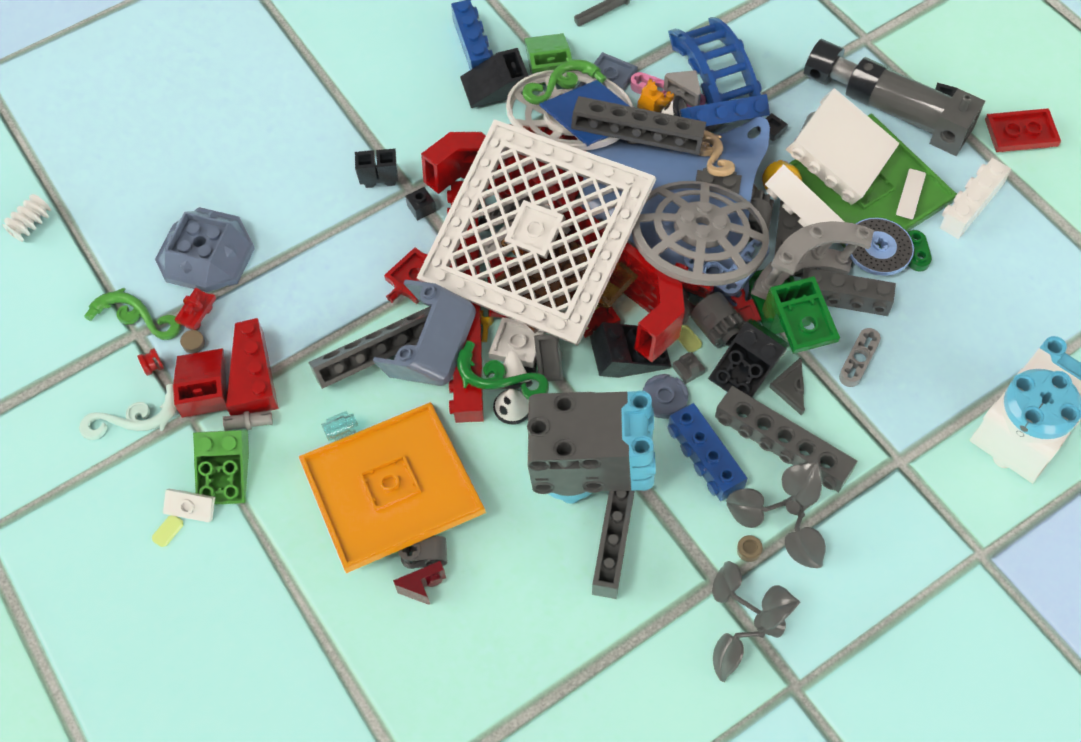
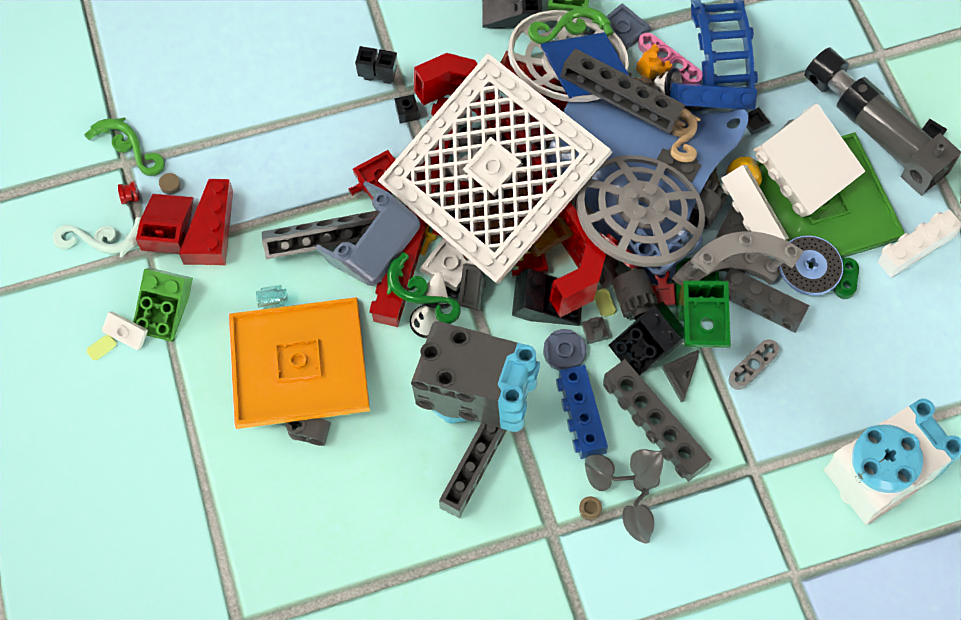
camera: 15 degrees right, 5 degrees up
white piece [2,194,51,242] -> none
sand blue piece [155,207,255,292] -> none
red hips [174,287,216,331] -> none
light grey pin [223,410,273,431] -> none
dark red slope [393,561,446,605] -> none
light grey slope [663,70,701,107] -> none
dark grey plant [712,561,801,683] -> none
white sticker [896,169,926,219] -> none

